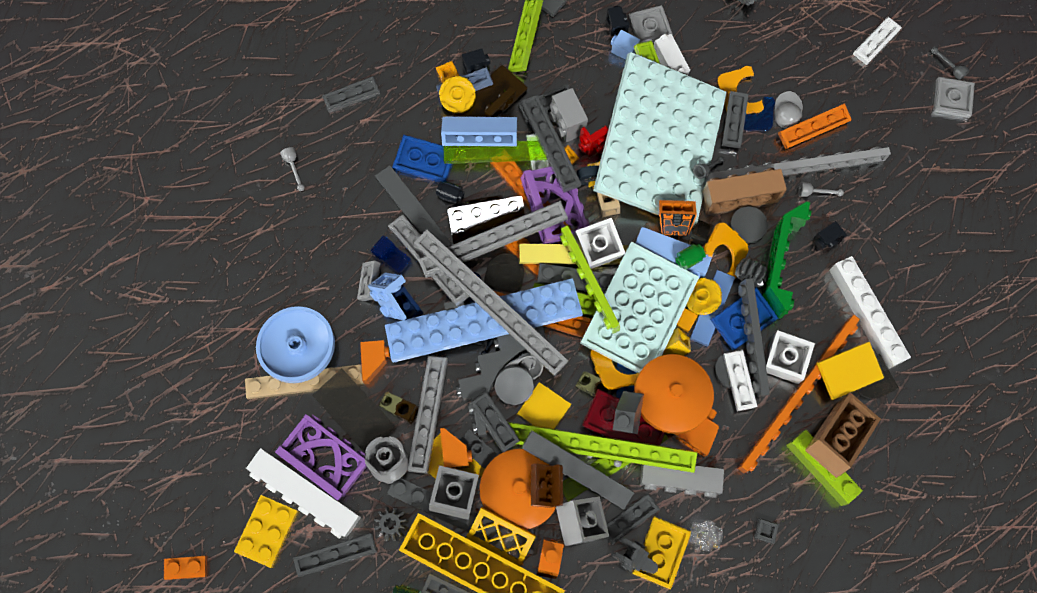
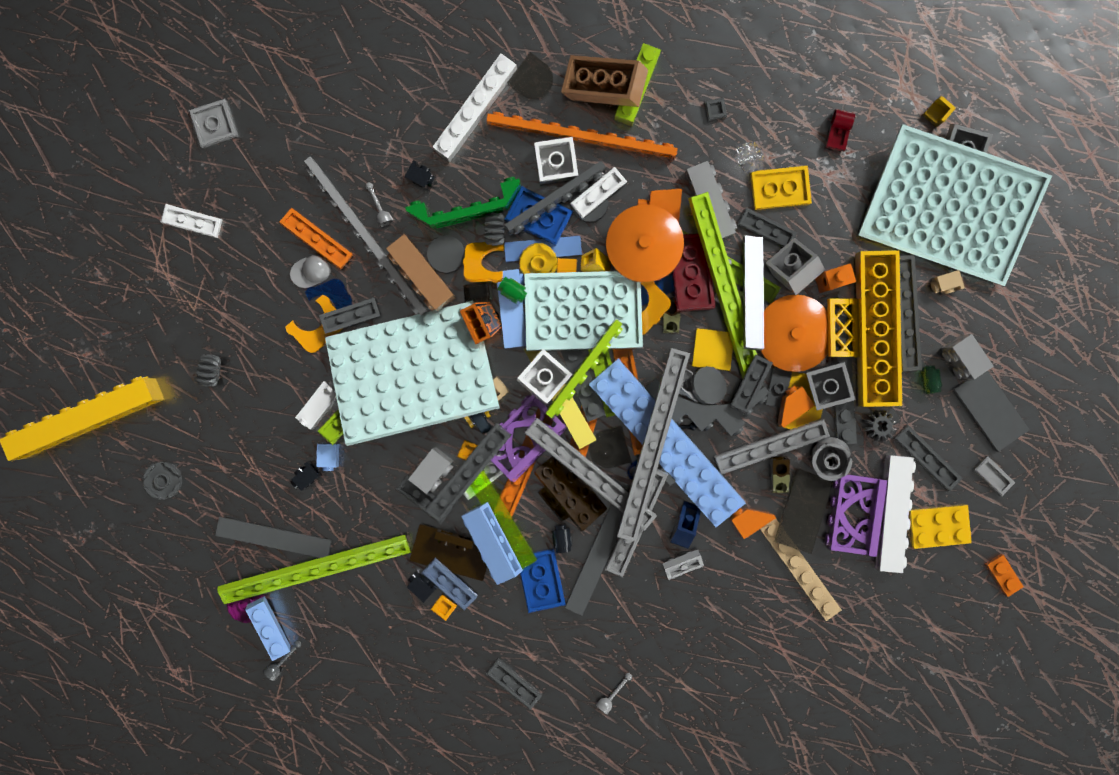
camera: 120 degrees left, 15 degrees up
light blue dish [256,306,335,383] -> none
light blue bracket [368,273,407,320] -> none
clear blue plate [370,235,412,275] -> none
yellow tile [439,76,476,114] -> none
reddish brown bracket [531,464,563,508] -> none
red bracket [578,126,608,157] -> none
dark grey hinge [611,537,659,574] -> none
dark grey slope [613,391,644,434] -> none
light grey tile [628,5,673,44] -> none
dark grey hinge [693,156,725,179] -> none
yellow tile [817,342,884,400] -> none
dark grey hinge [931,47,970,80] -> none

